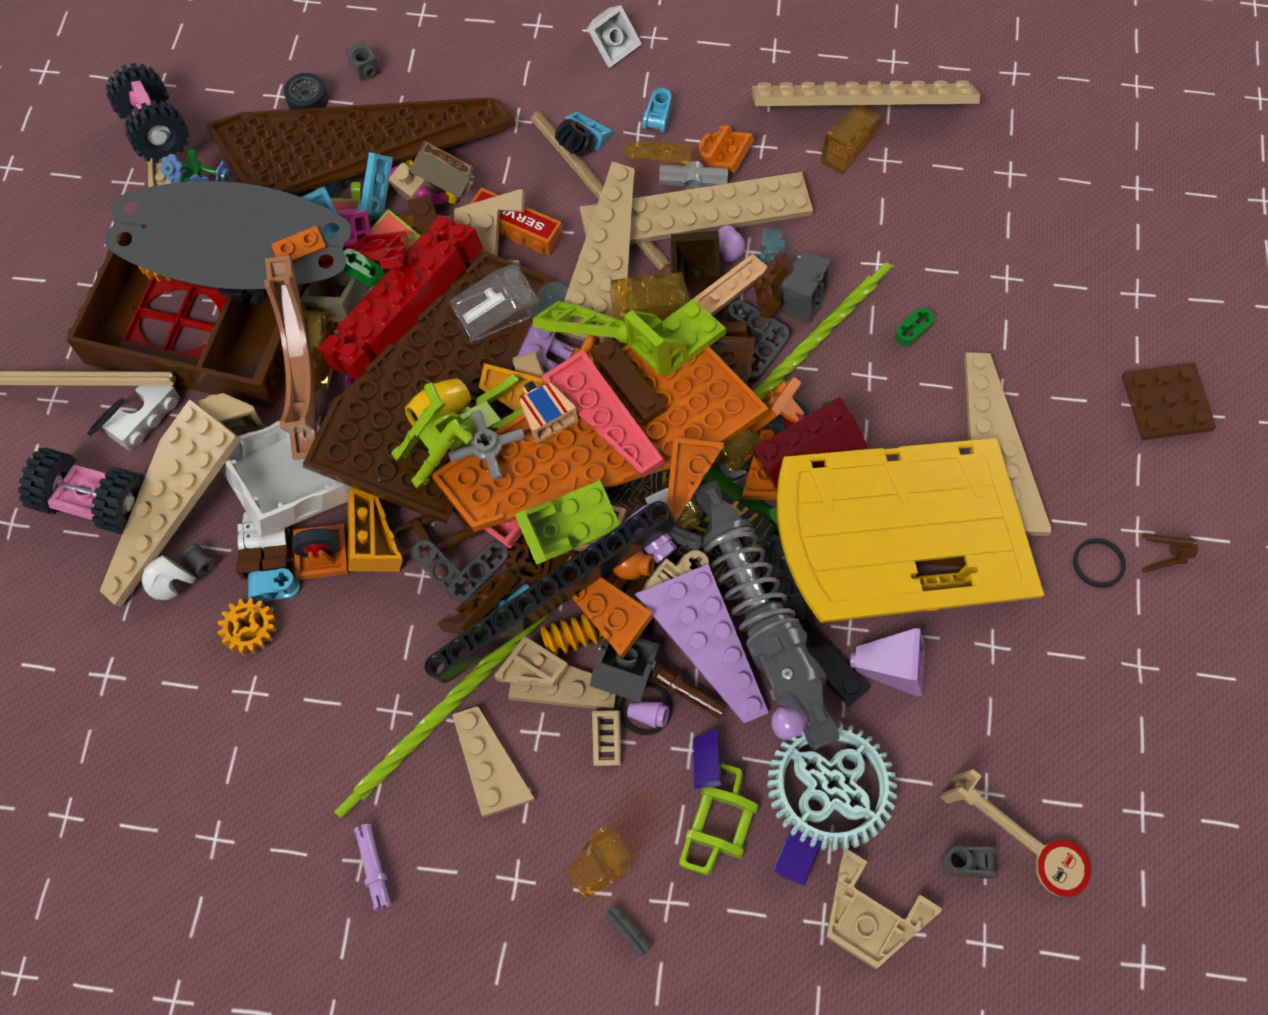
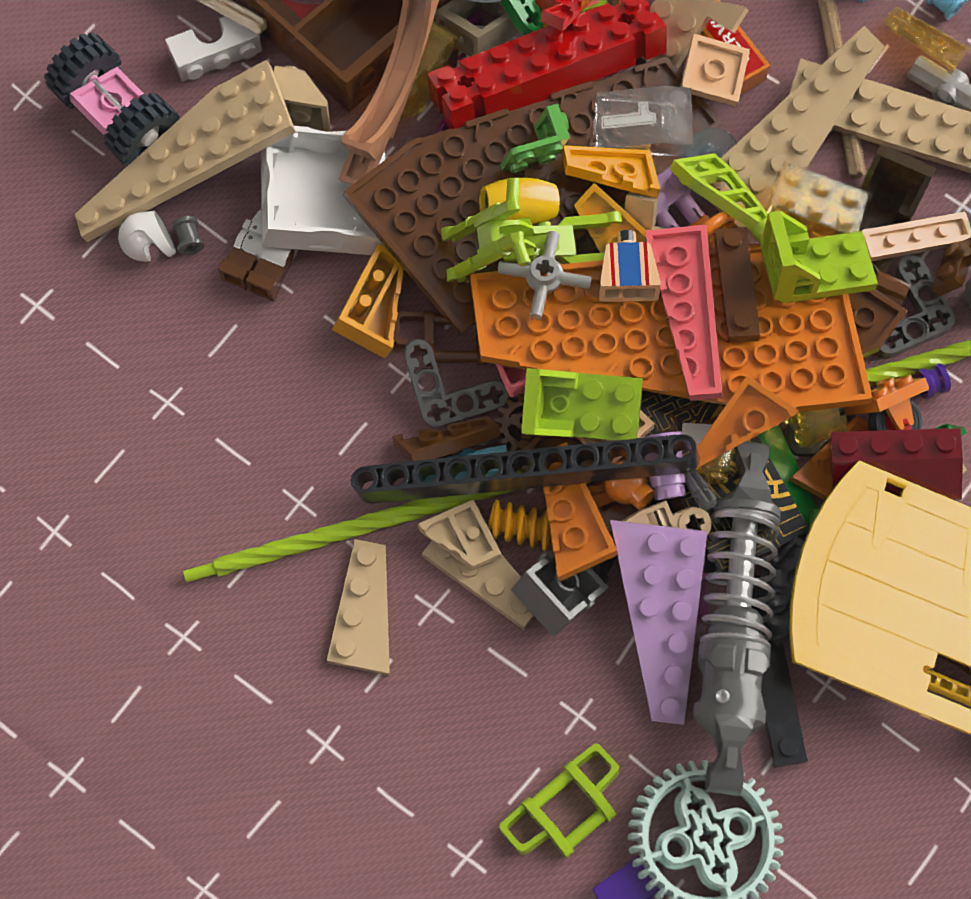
camera: 25 degrees right, 5 degrees up
black piece [87,398,125,436] -> none
light orange gear [217,598,277,655] -> none
medium azure piece [248,568,301,603] -> none
plate [292,524,349,581] -> none
lavender pin [354,824,392,911] -> none
clear yellow wedge [567,826,632,900] -> none
tan slope [592,710,621,766] -> none
dark grey axle [605,905,651,957] -> none
black piece [619,682,672,735] -> none
lavender cone [627,701,669,729] -> none
reddish brown pin [648,661,727,720] -> none
dark purple slope [693,729,722,789] -> none
lavender piece [718,225,745,262] -> none
lavender piece [771,706,806,742] -> none
lavender slope [850,628,925,697] -> none
none -> bright green bracket [500,104,570,173]
none -> light orange wing [561,145,660,199]
none -> light nougat plate [679,34,750,106]
none -> dark purple wheel [915,363,951,399]

